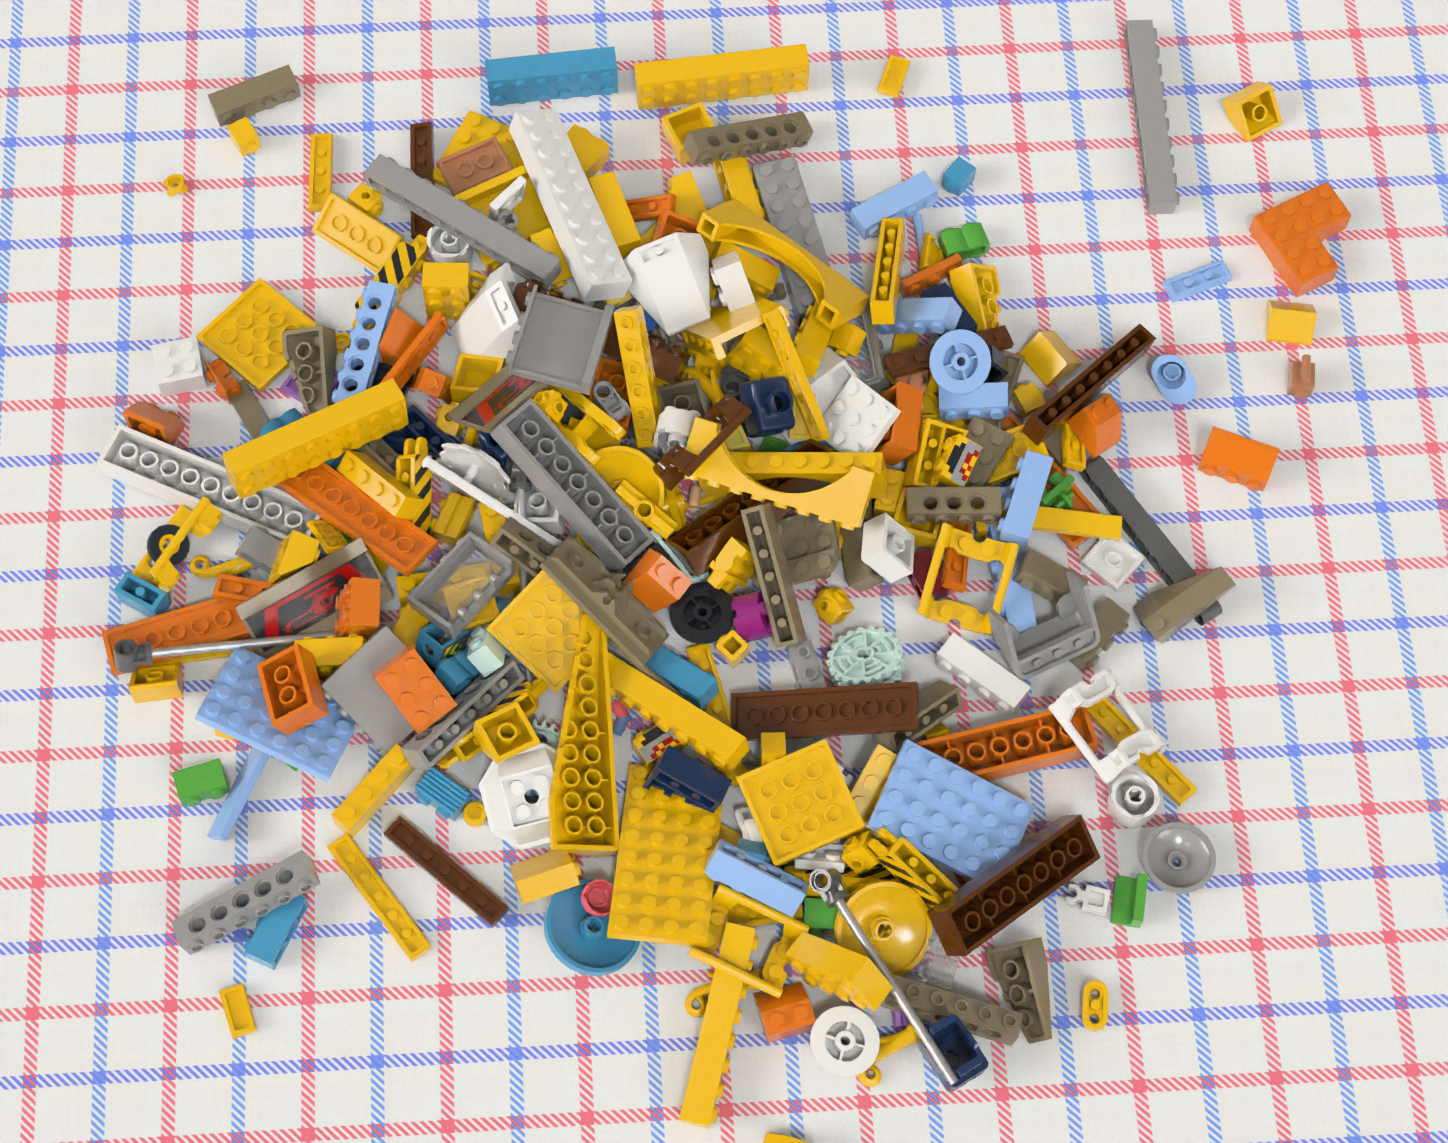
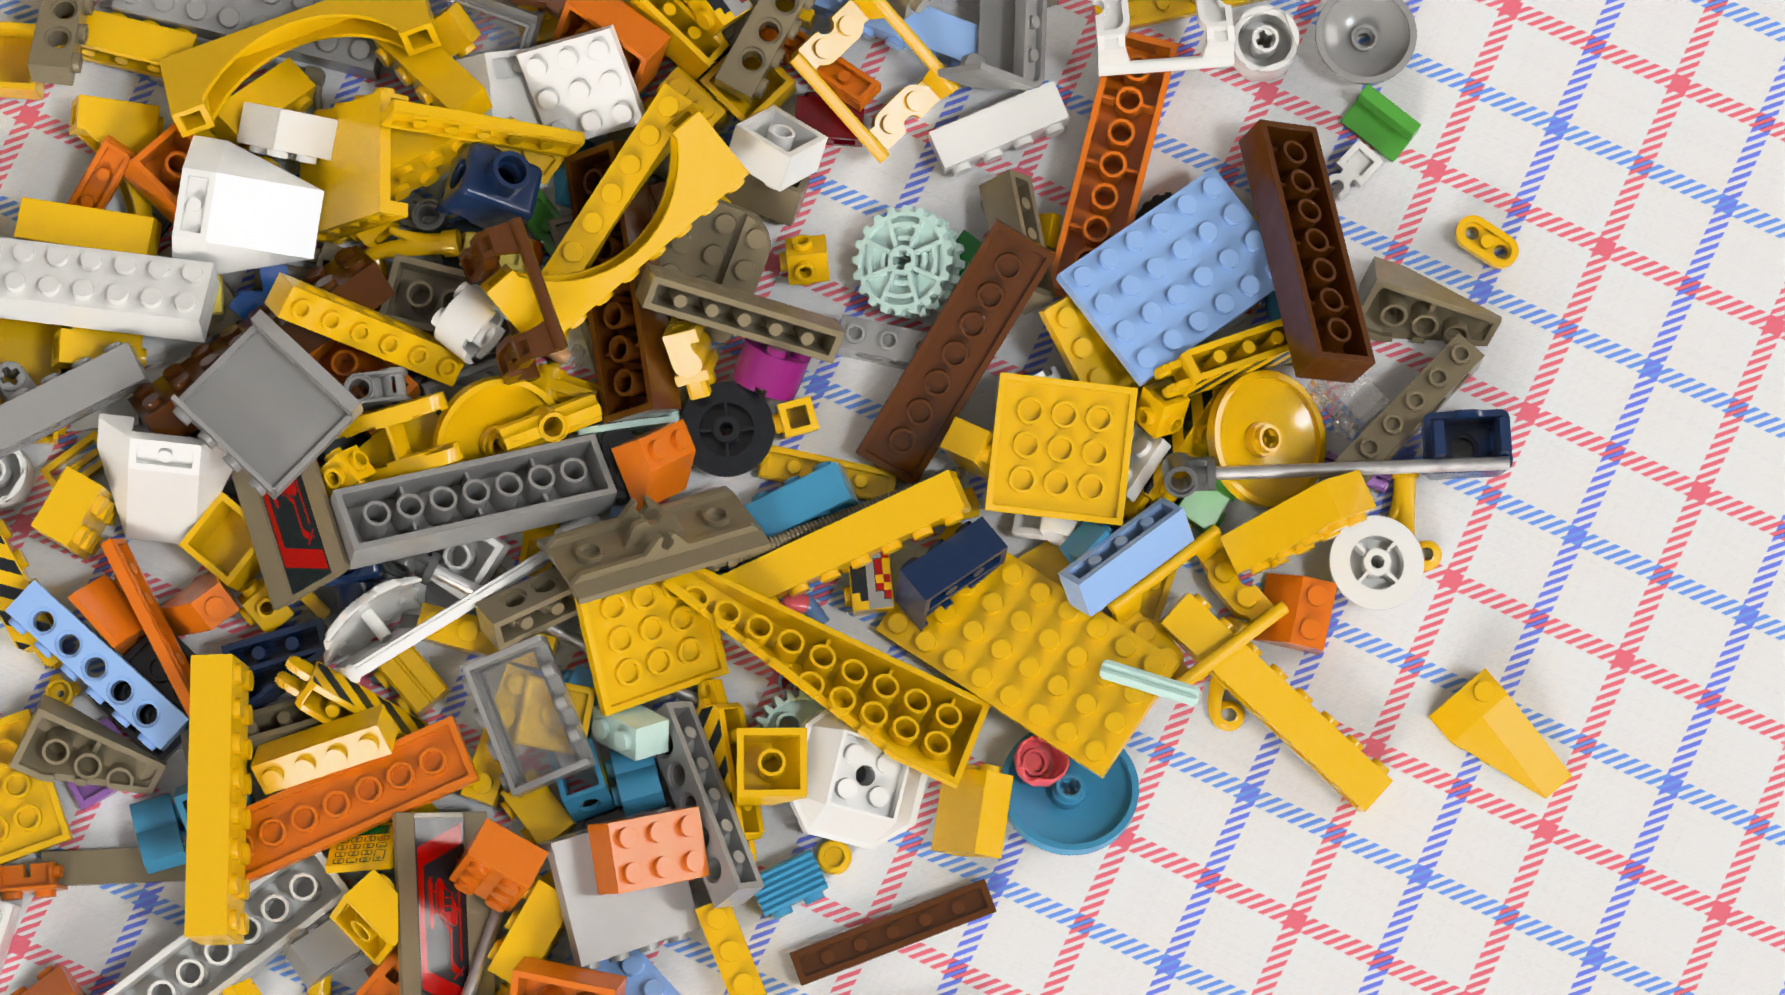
camera: 60 degrees left, 15 degrees up
none -> light aqua axle [1099,659,1201,706]

